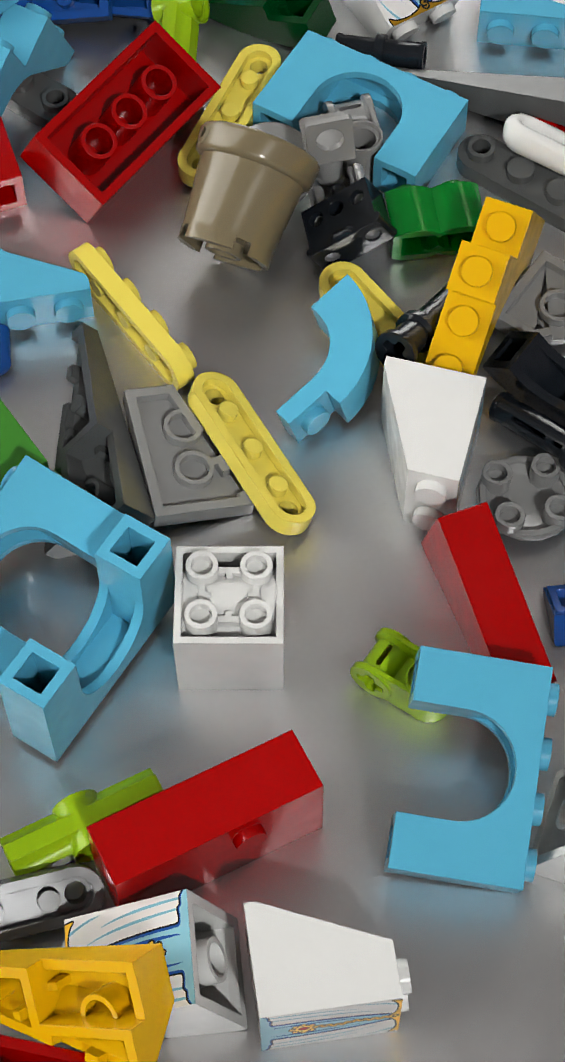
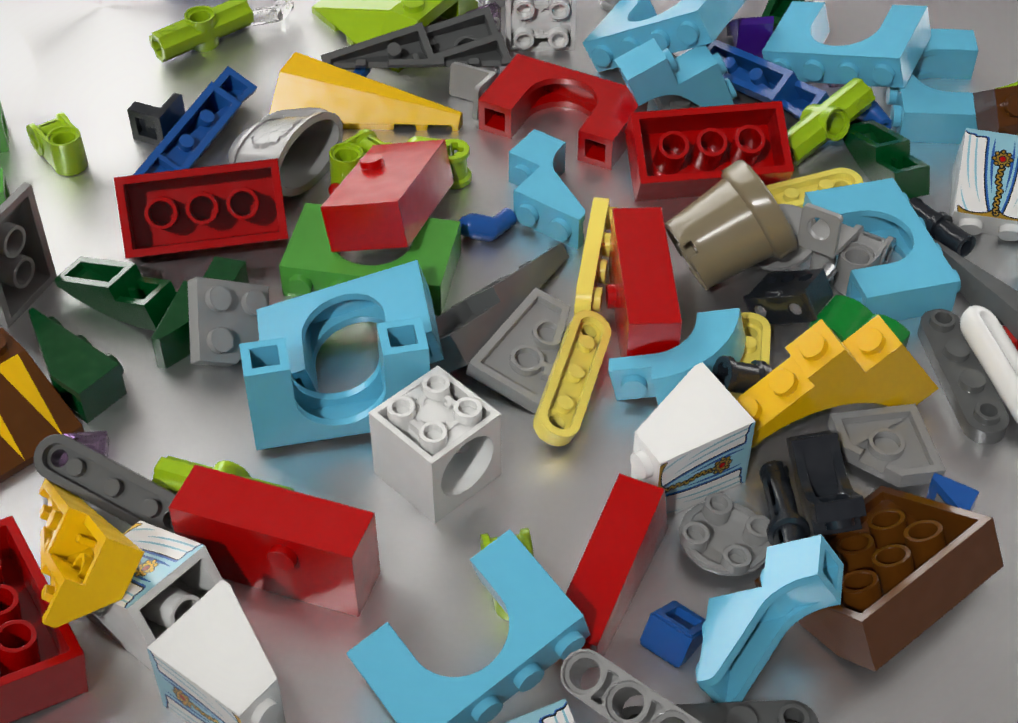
camera: 45 degrees right, 15 degrees down
none -> red brick [606,207,682,357]

